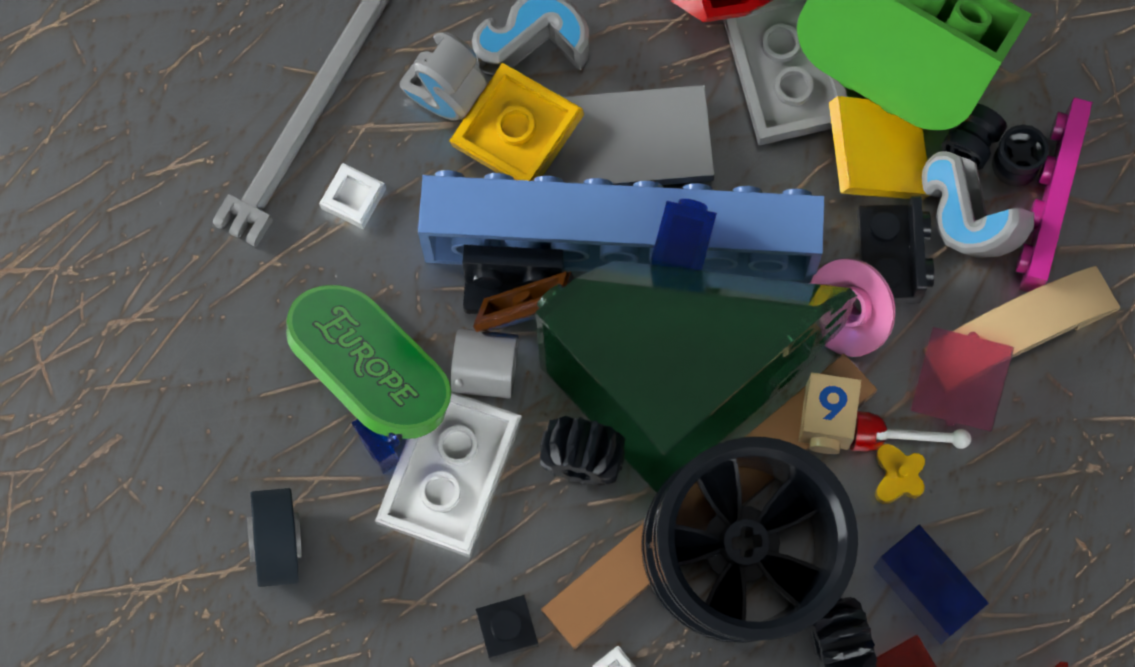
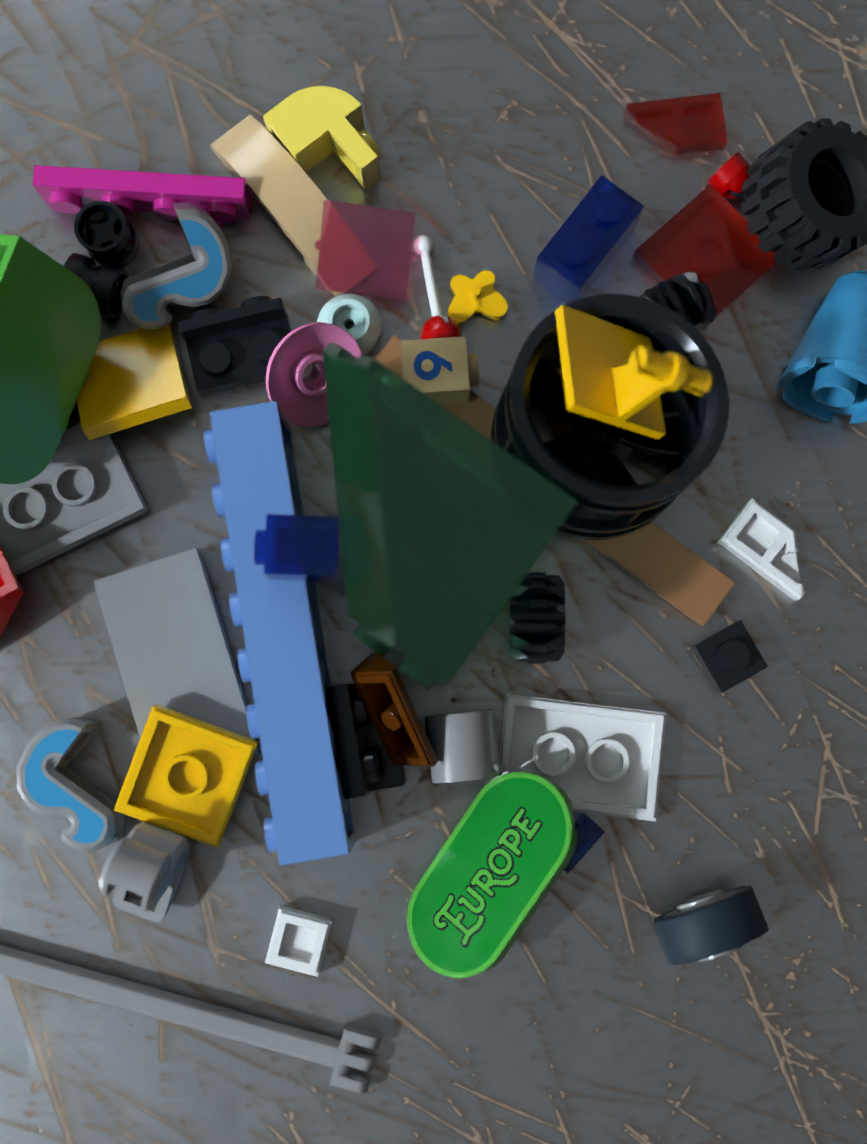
camera: 105 degrees left, 10 degrees up
none -> light yellow brick [263,86,381,191]
none -> light aqua plate [317,293,383,356]
none -> yellow plate [555,305,712,439]

